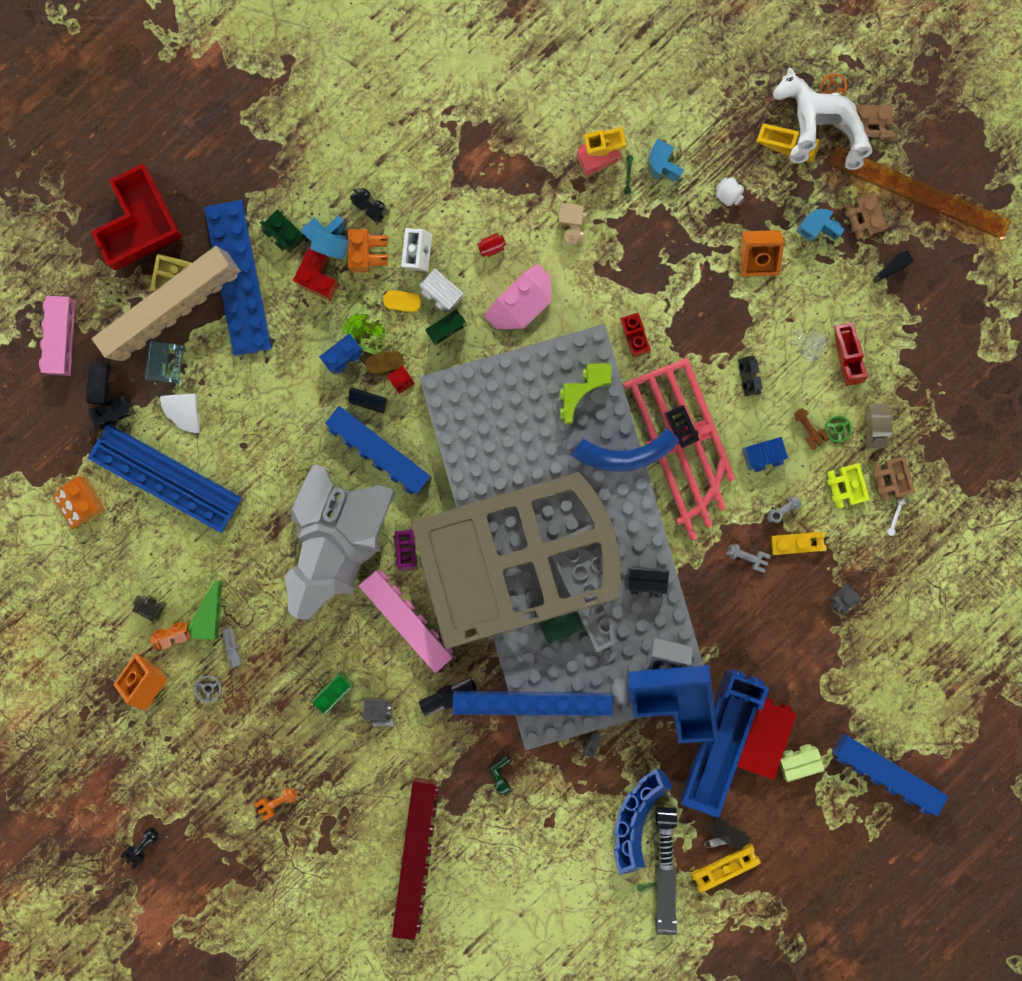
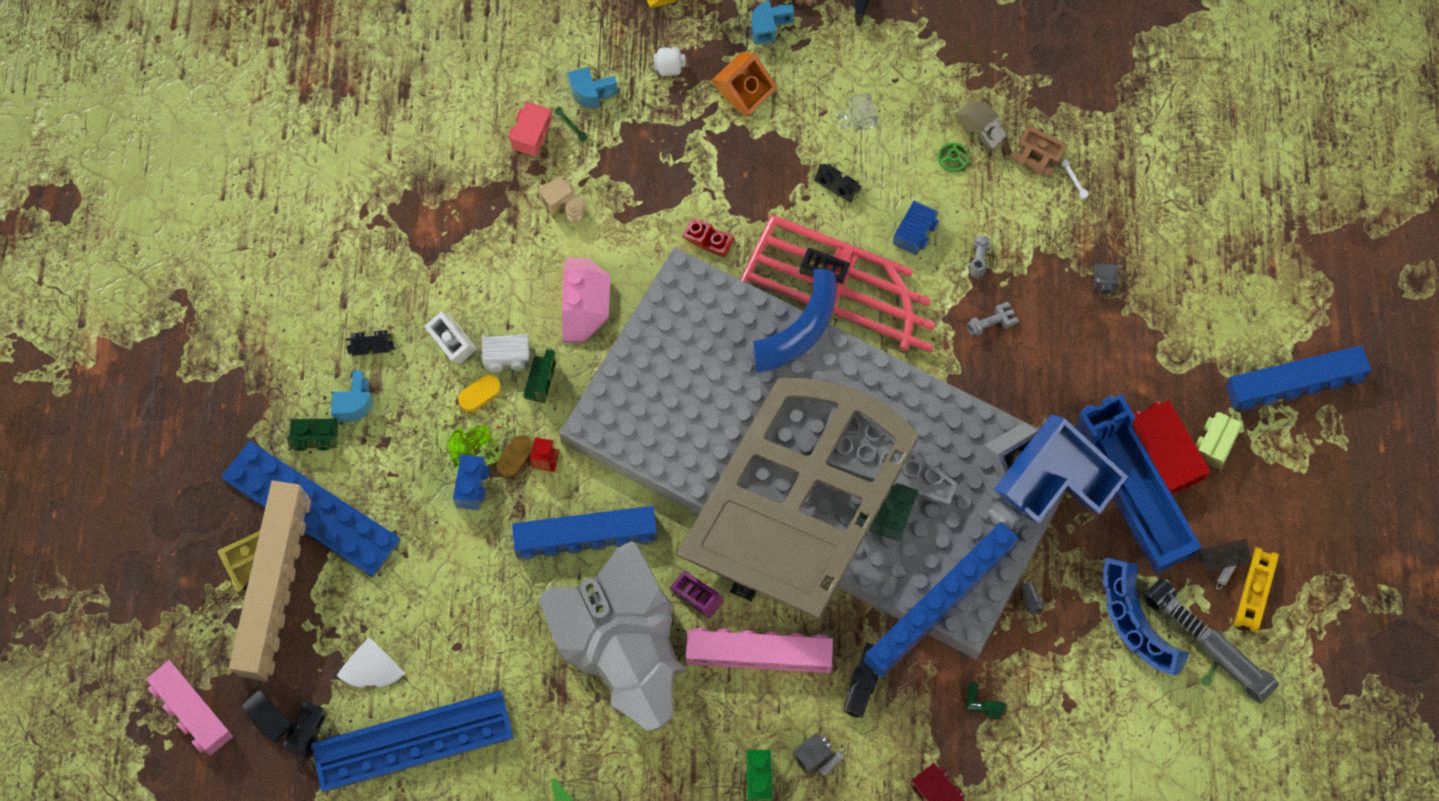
camera: 40 degrees left, 20 degrees down
red piece [91,163,183,271] -> none
clear light blue plate [145,341,186,384] -> none
red brick [293,246,339,302] -> none
dark azure brick [310,230,350,259] -> none
orange brick [348,229,388,272] -> none
black slope [348,387,388,414] -> none
red brick [477,233,506,257] -> none
lime arch [560,363,611,424] -> none
yellow brick [584,126,627,157] -> none
black brick [626,566,669,597] -> none
yellow plate [771,531,827,555] -> none
dark orange hinge [793,408,829,451] -> none
neon yellow plate [827,463,870,509] -> none
red slope [834,322,868,386] -> none

